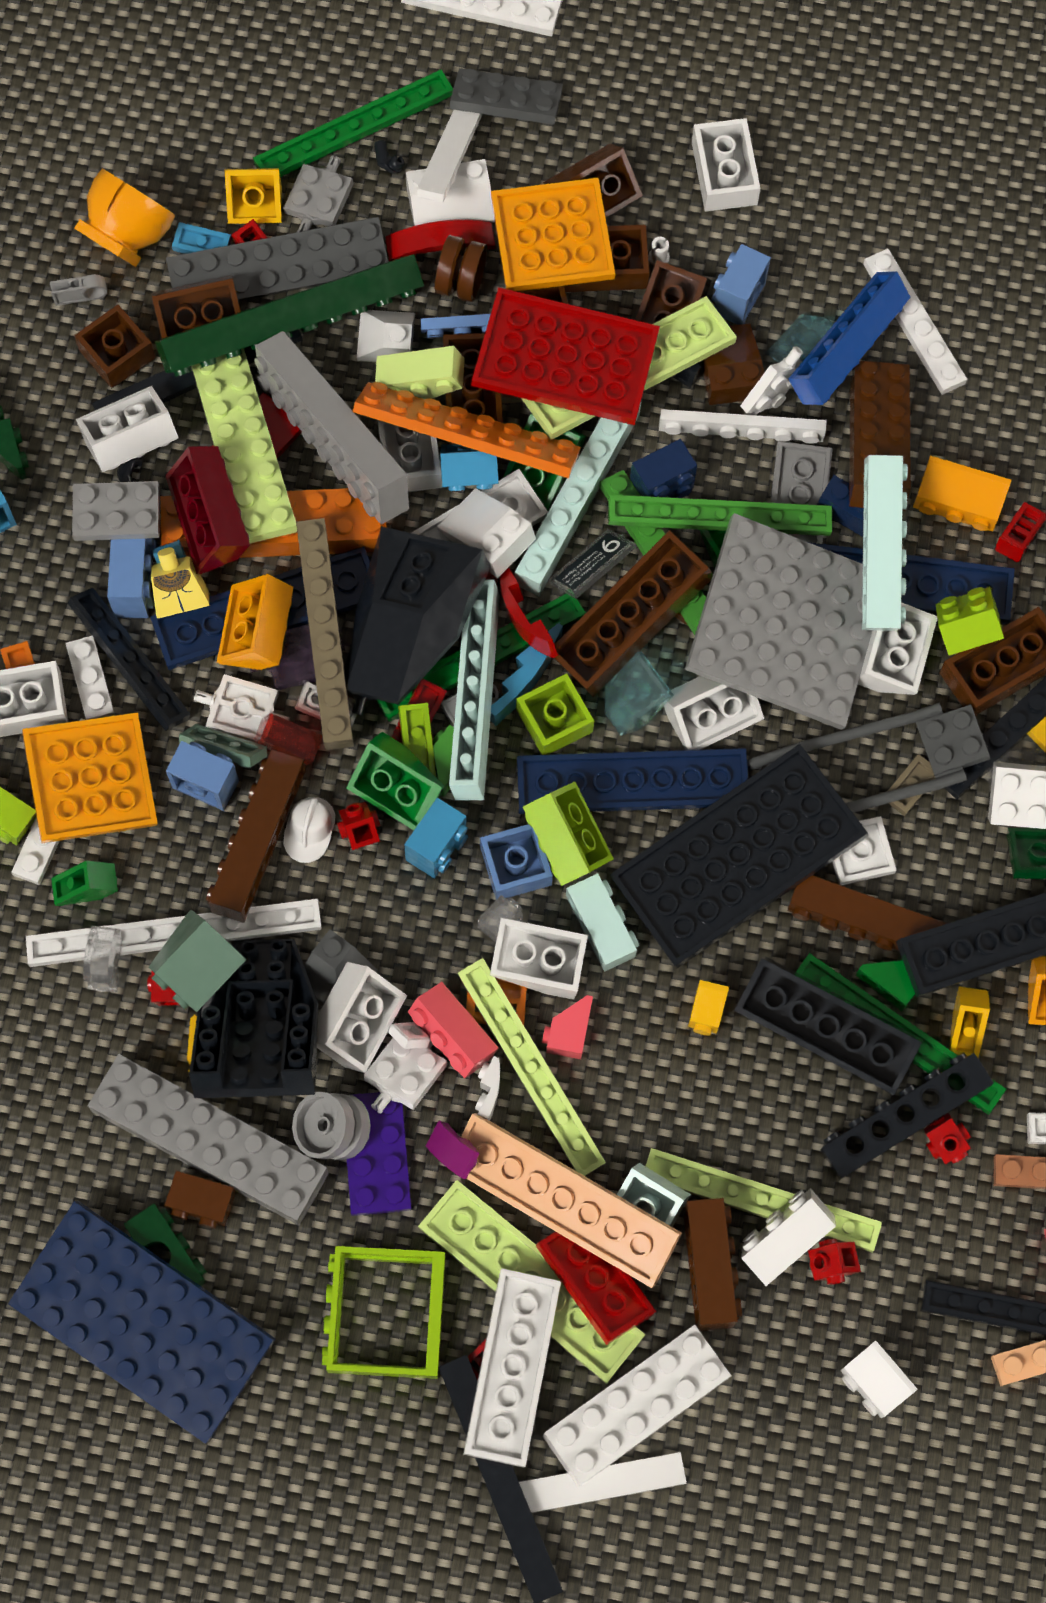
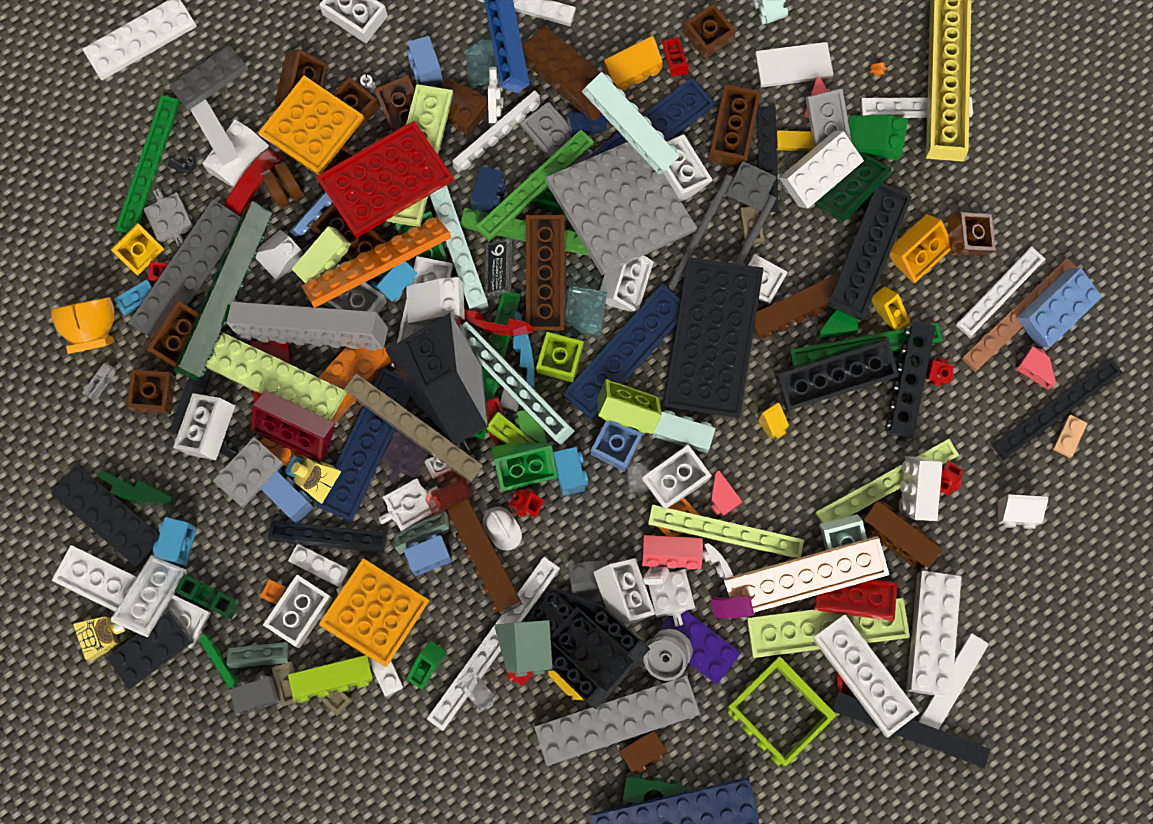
camera: 45 degrees left, 5 degrees up
light orange slope [217,574,293,670] -> none
lime brick [935,587,1004,656] -> none

